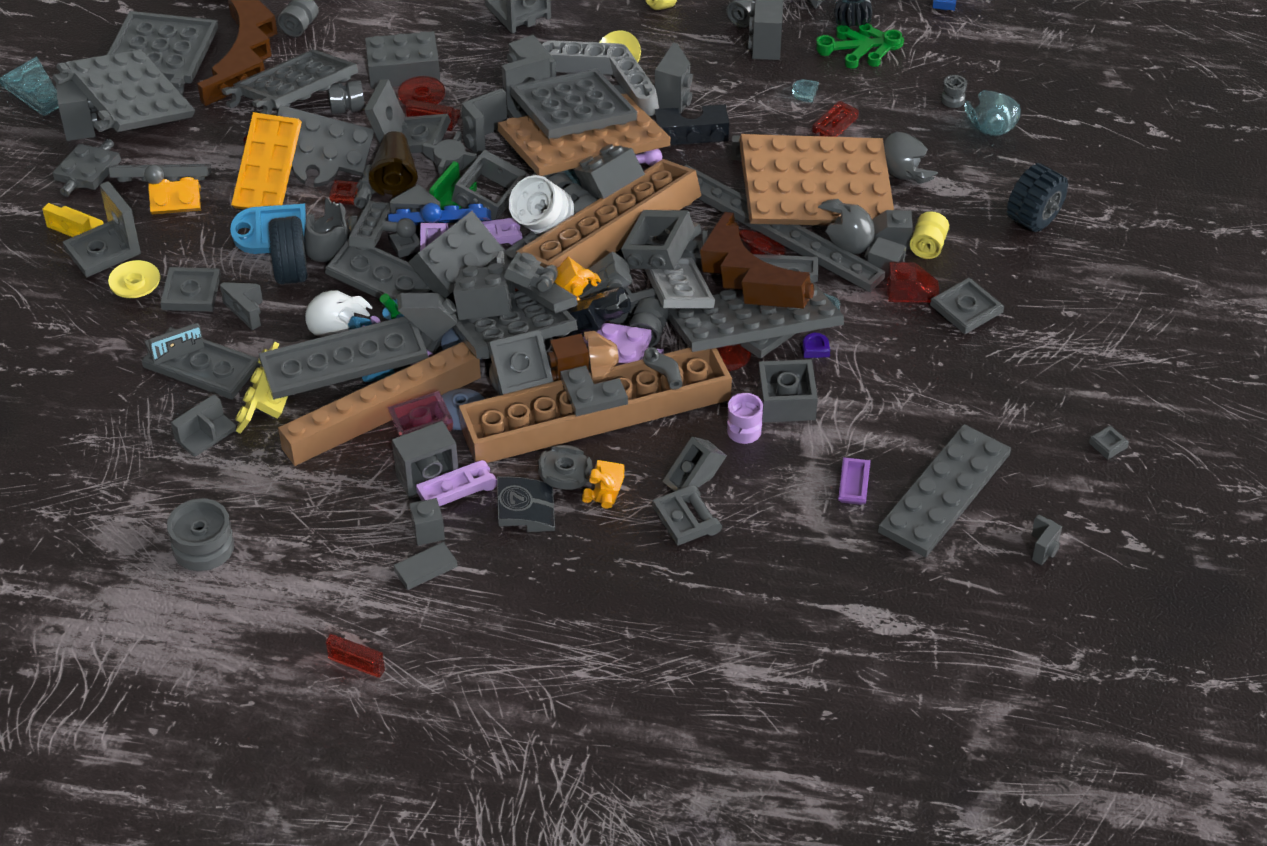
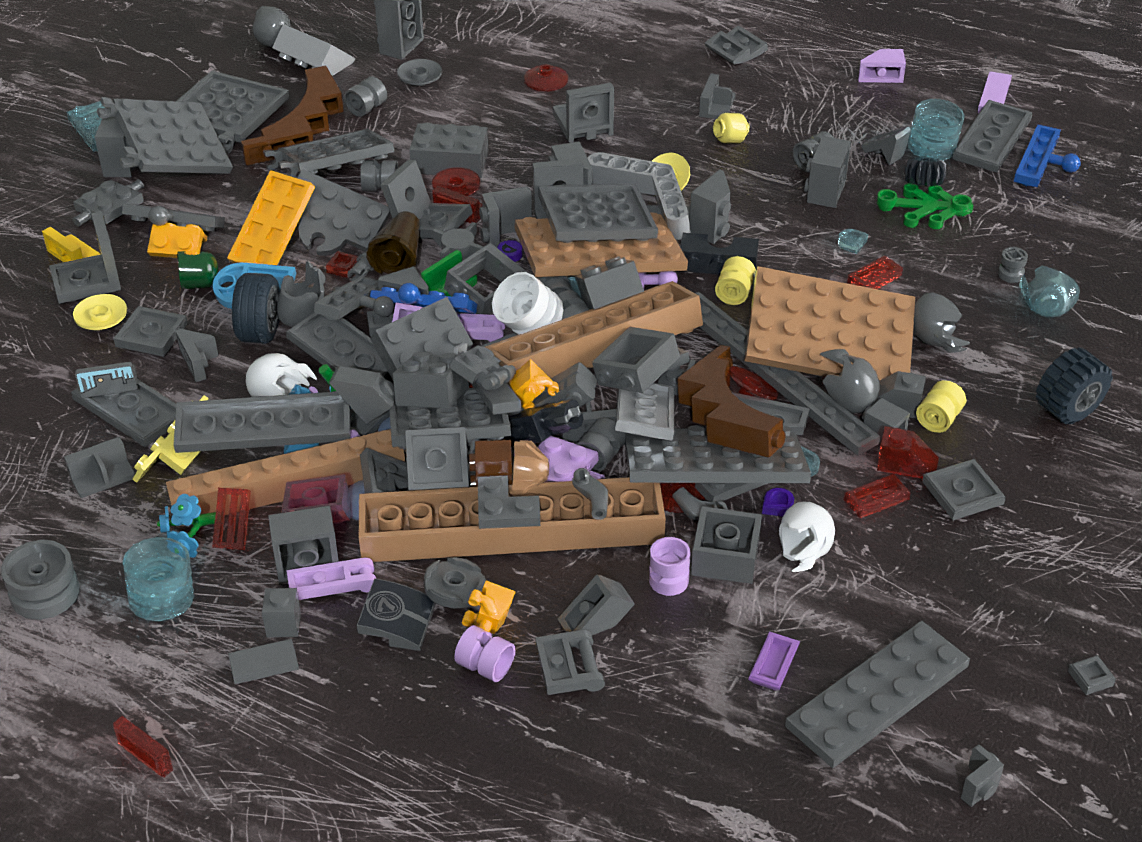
camera: 15 degrees right, 5 degrees down
none -> clear light blue wheel [122,537,194,621]
none -> dark azure plant [157,494,223,559]
none -> dark green helmet [177,251,218,289]
none -> clear red tile [212,487,251,550]
none -> dark grey plate [360,448,408,494]
none -> lavender wheel [454,626,515,682]
none -> dark purple tile [497,240,523,262]
none -> dark grey arm [672,487,727,520]
none -> light yellow wheel [715,256,756,305]
none -> white helmet [779,502,835,572]
none -> clear red tile [844,474,910,518]

